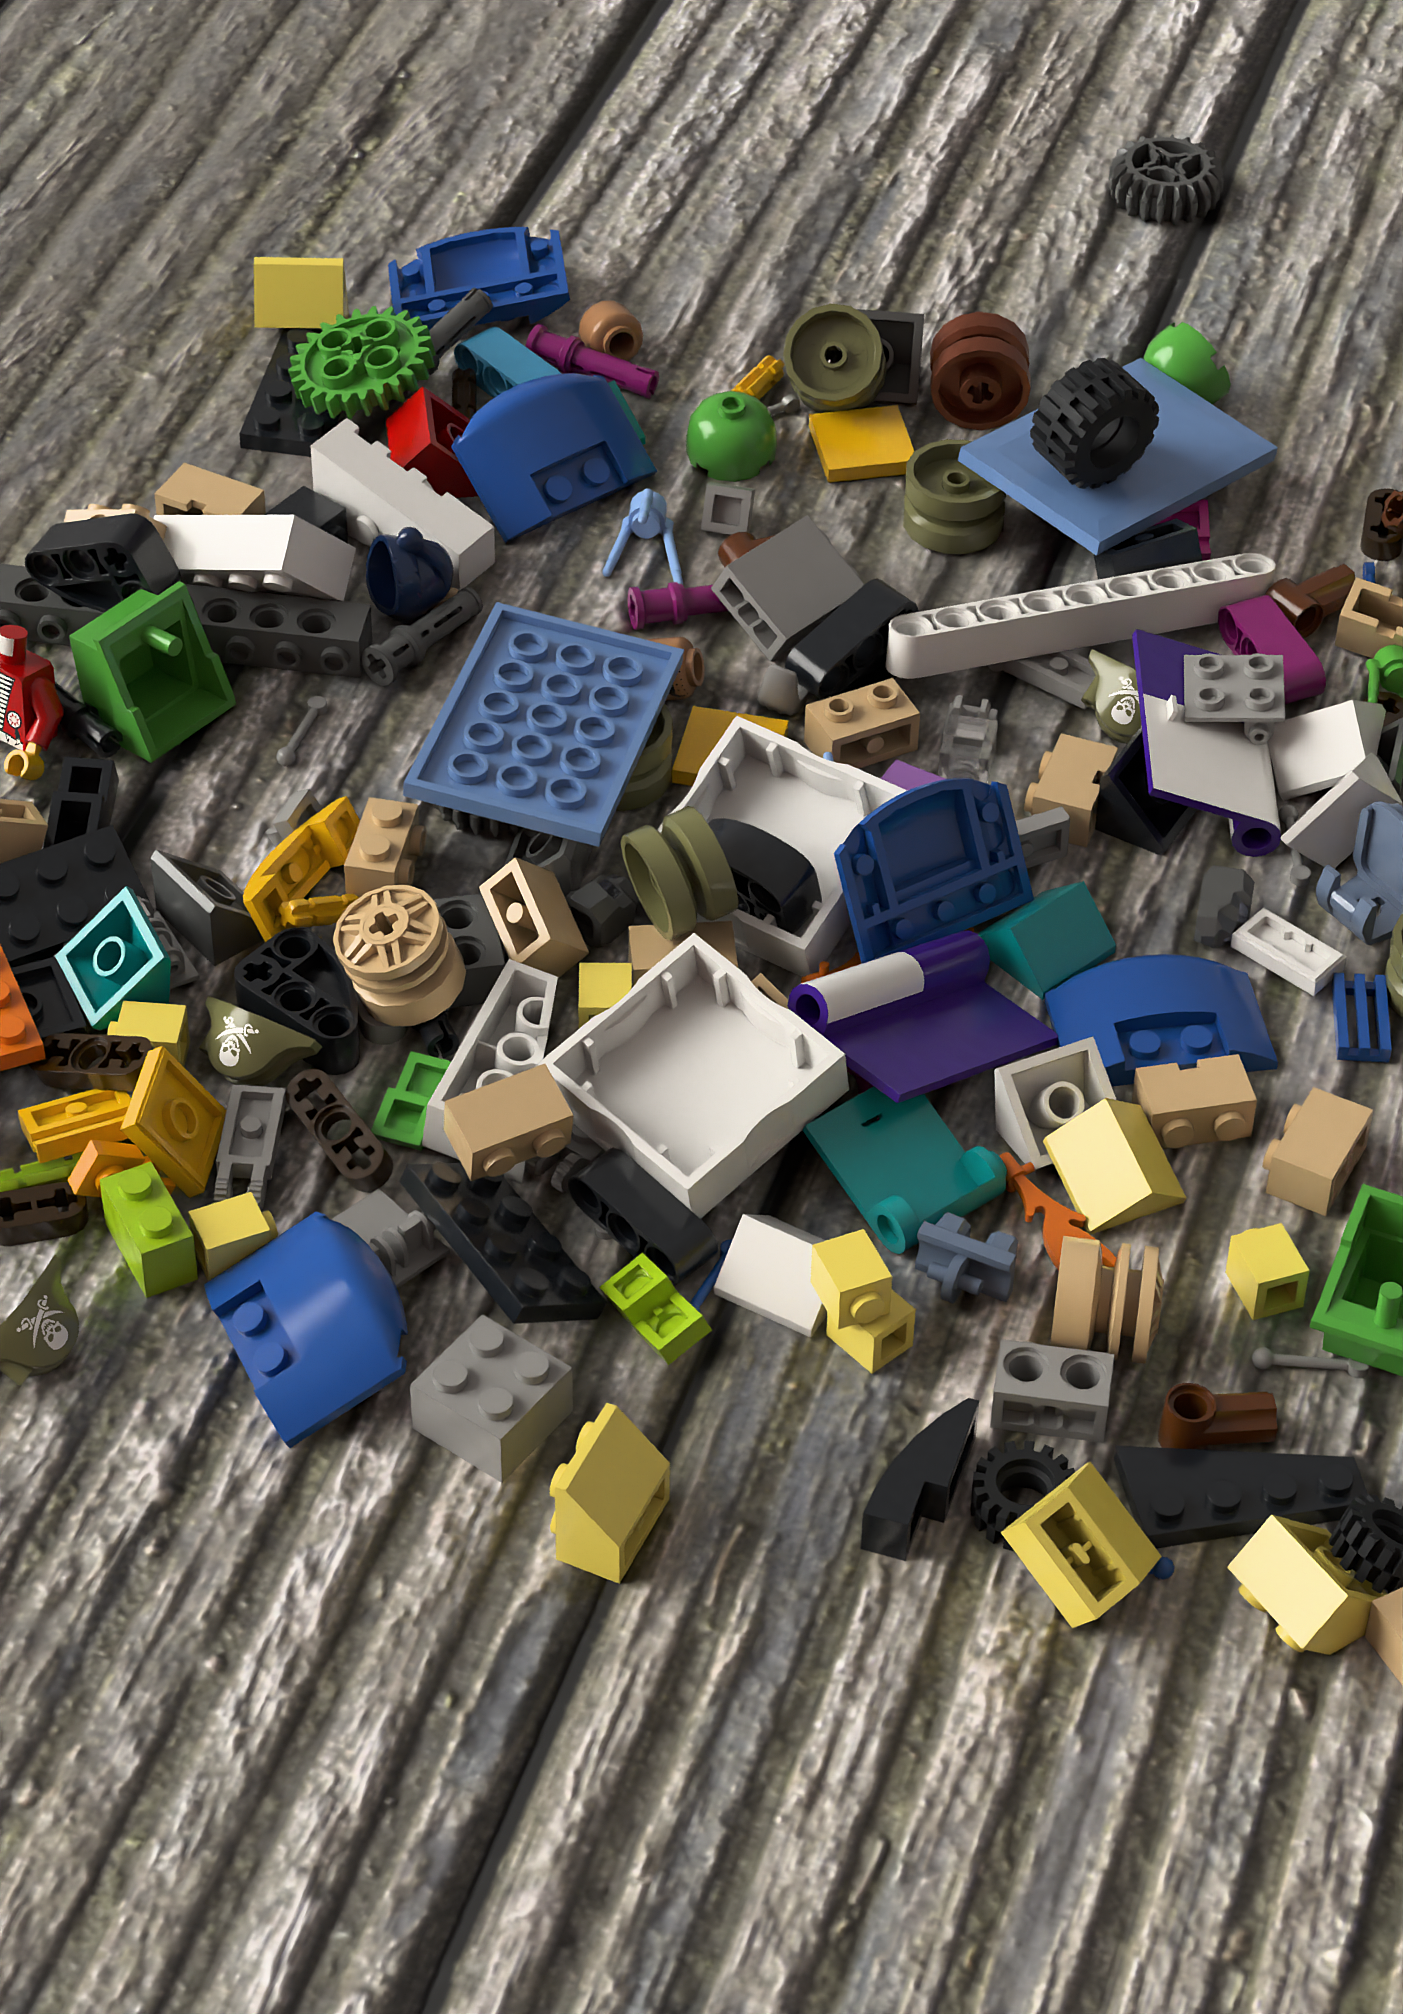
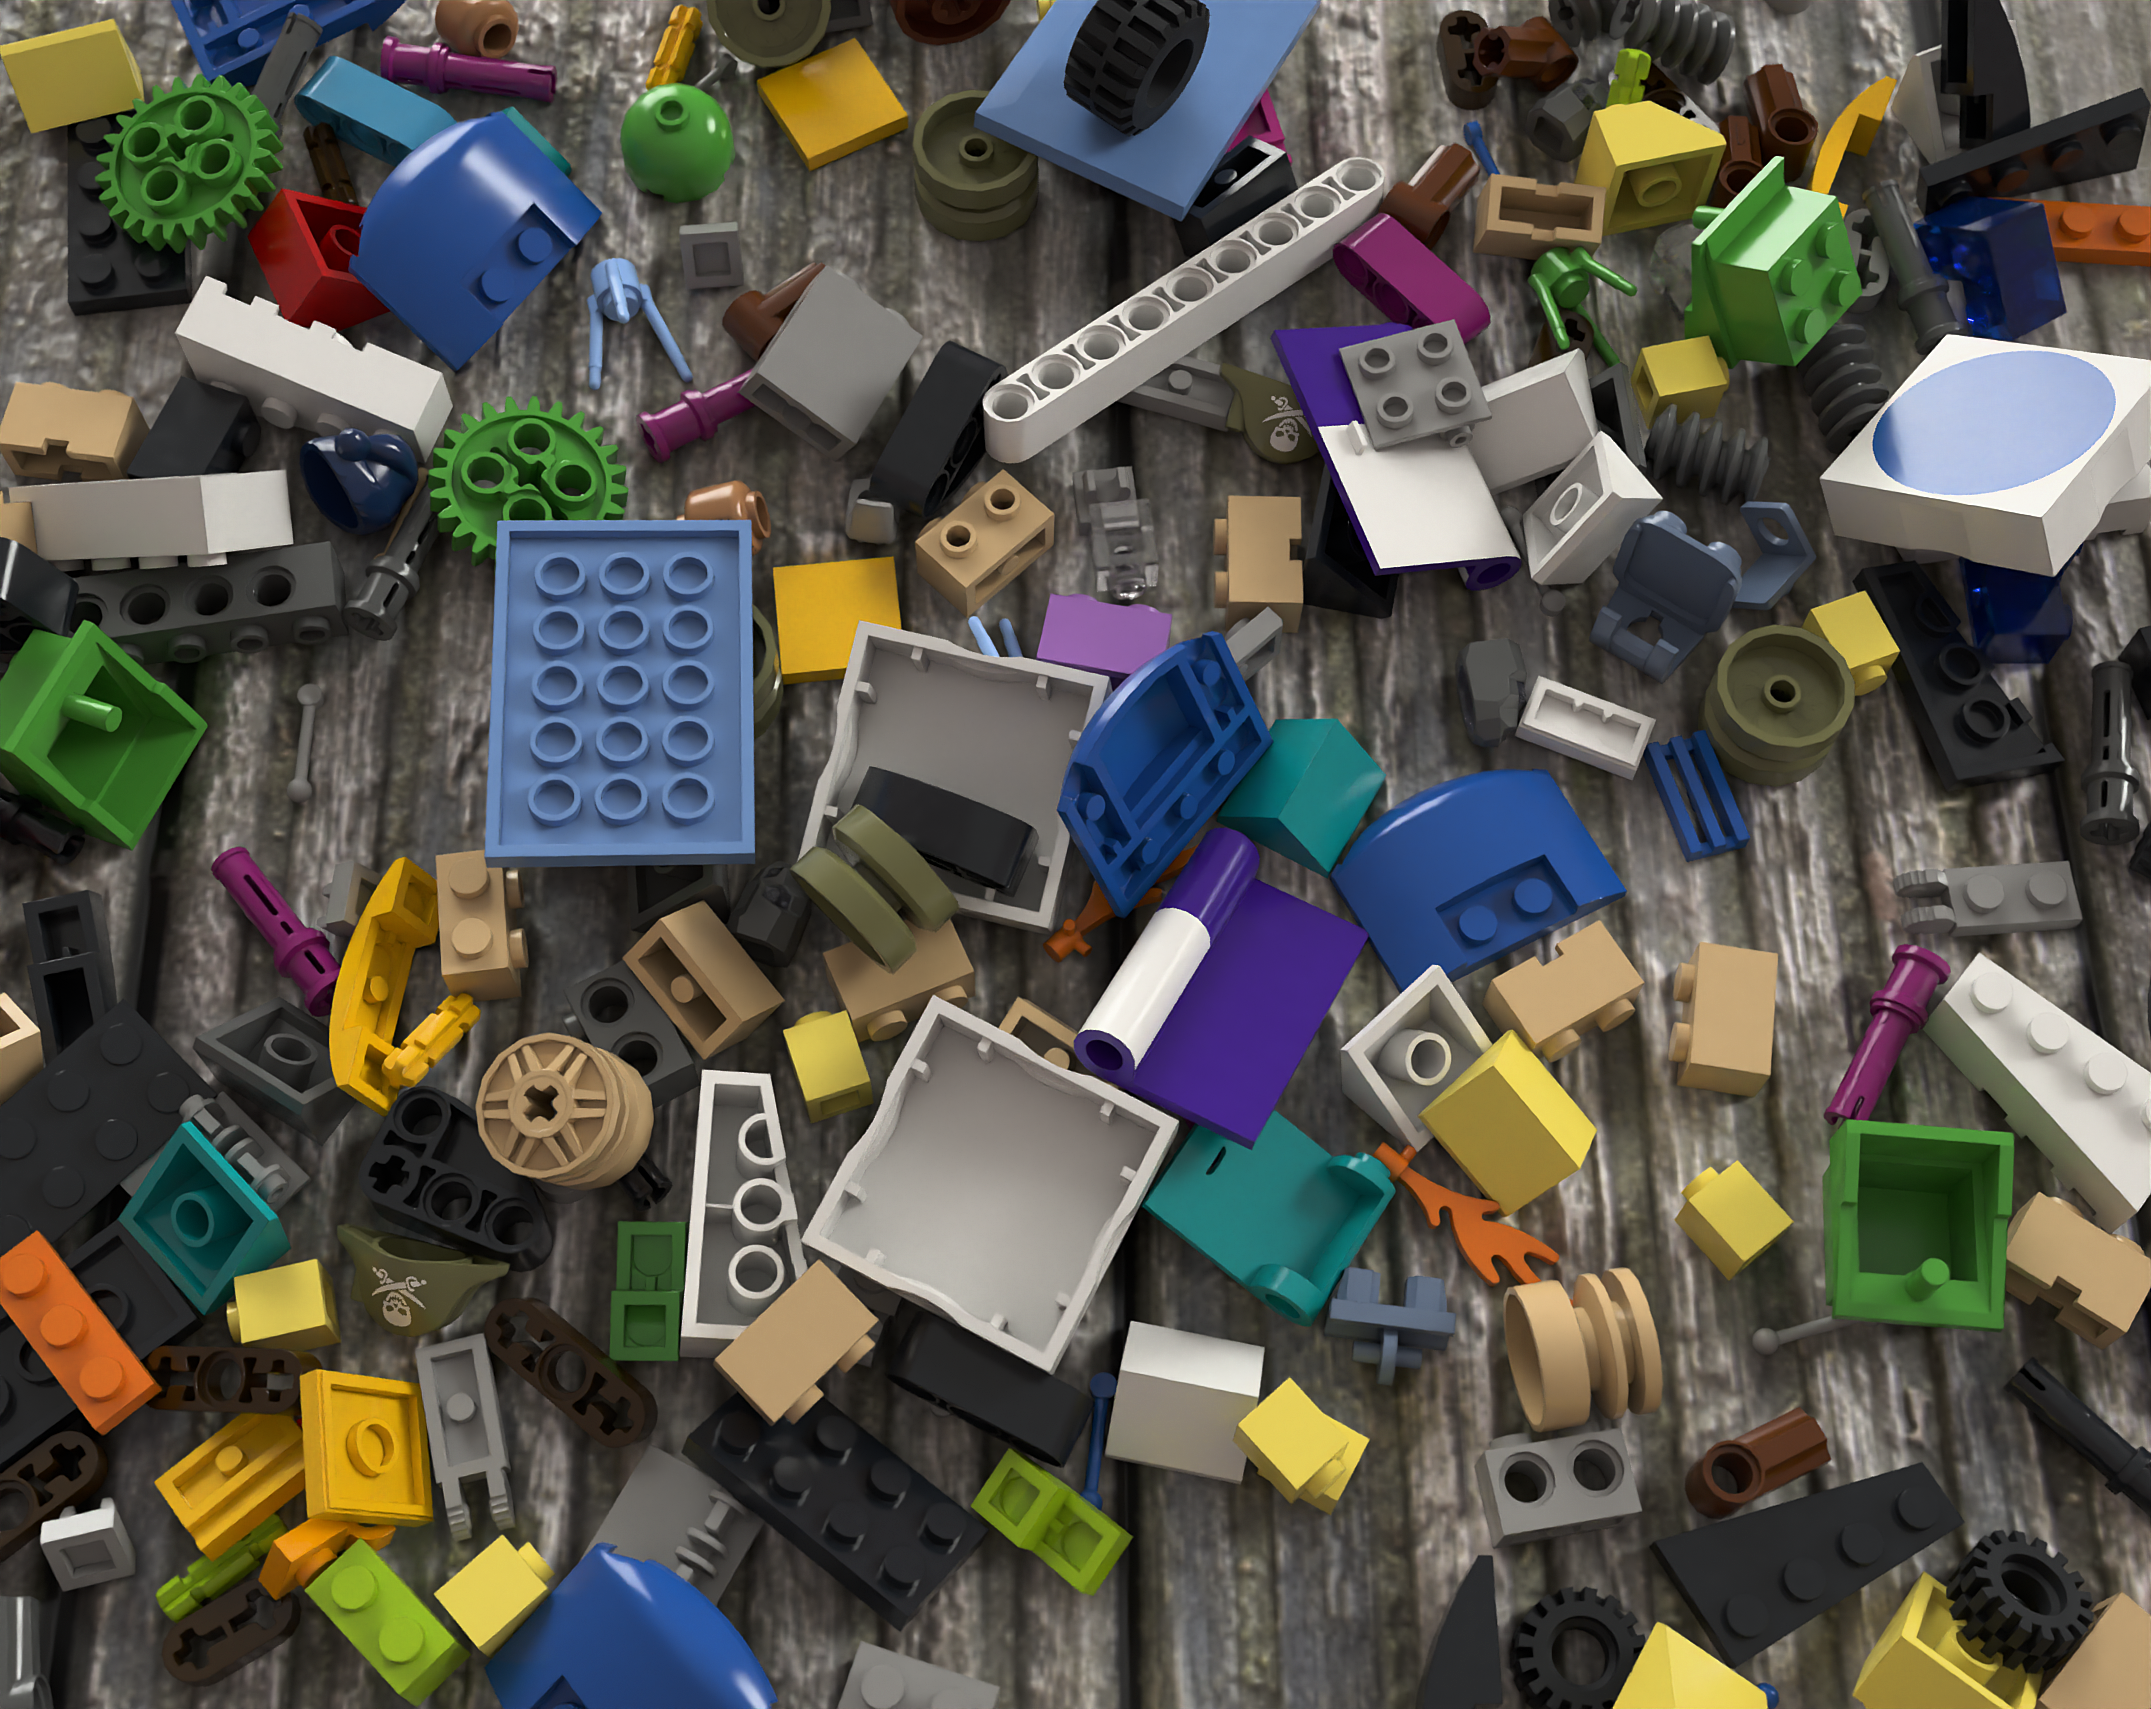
camera: 20 degrees left, 20 degrees up
none -> magenta pin [211,846,341,1017]
none -> bright green gear [428,396,629,575]

